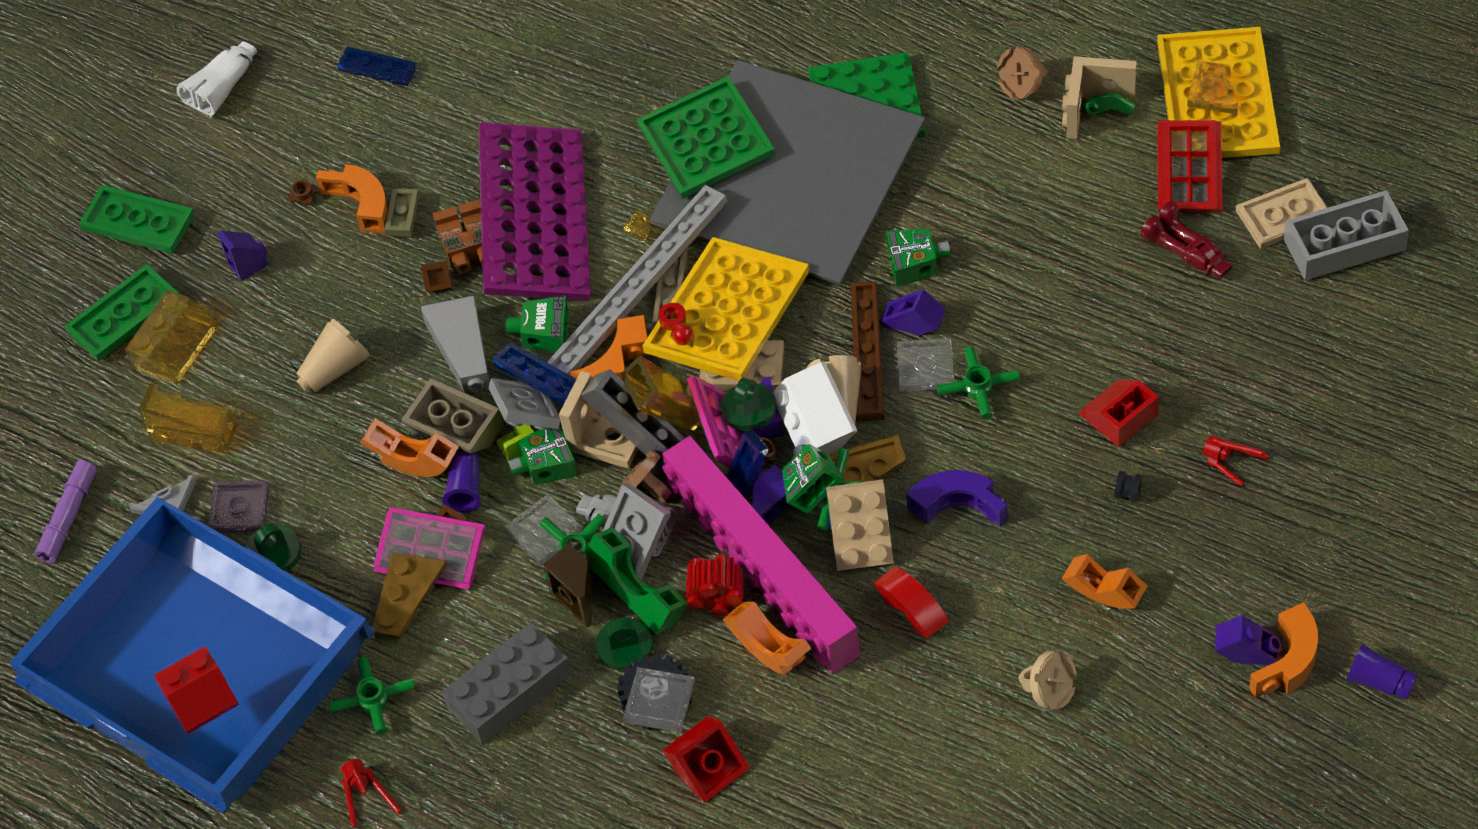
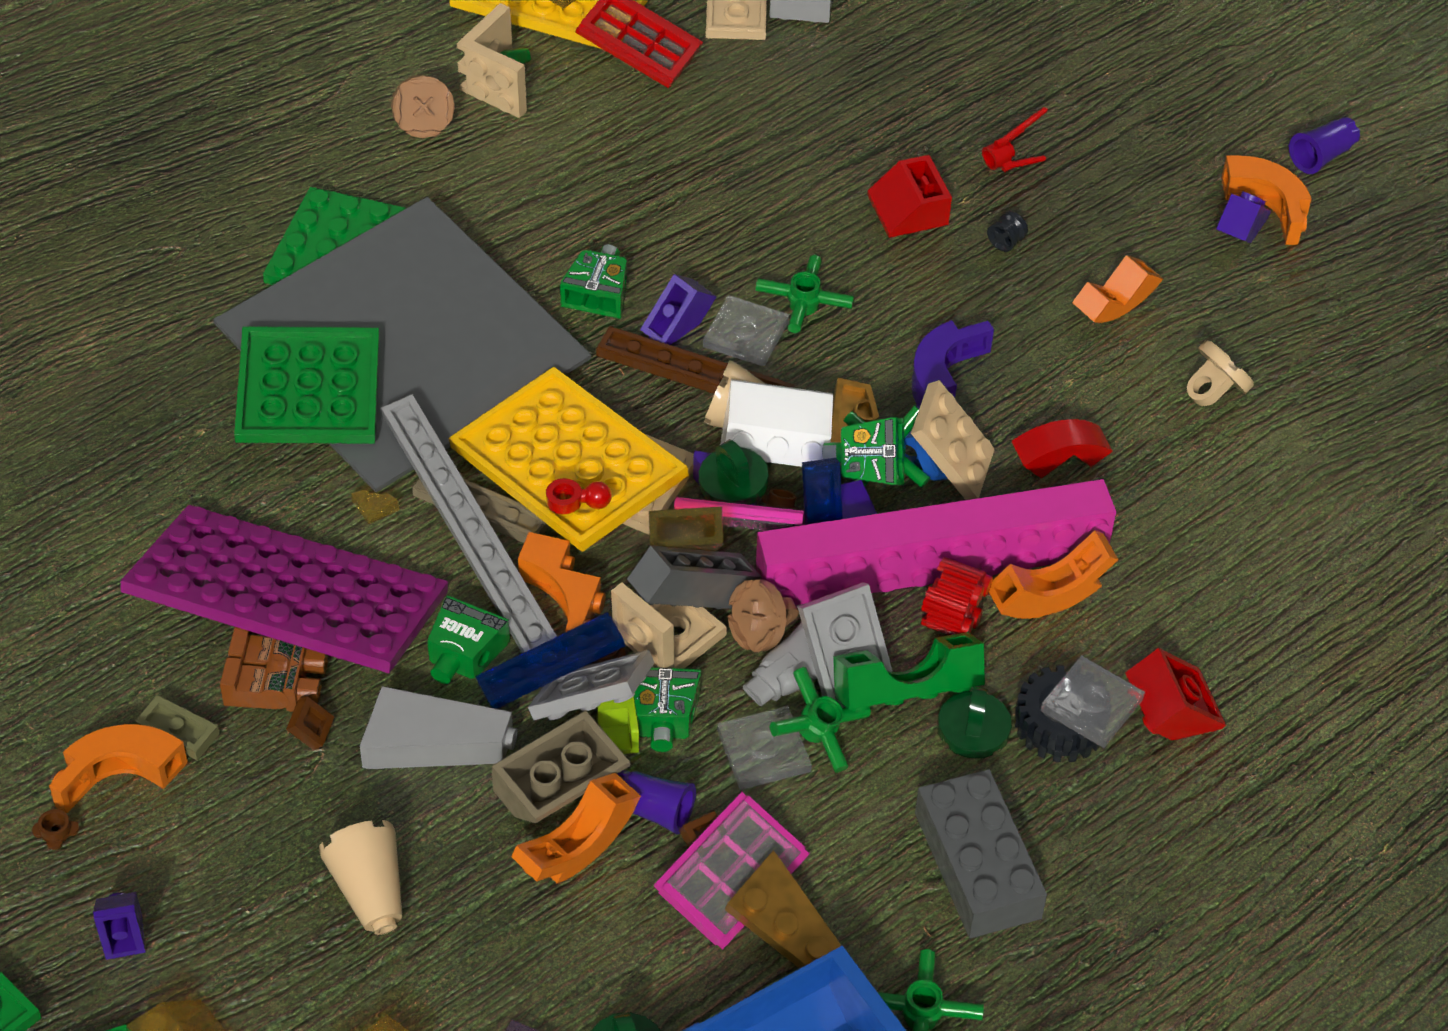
camera: 75 degrees left, 5 degrees down
dark brown slope [543,543,594,628] -> none
dark red piece [1140,201,1233,279] -> none

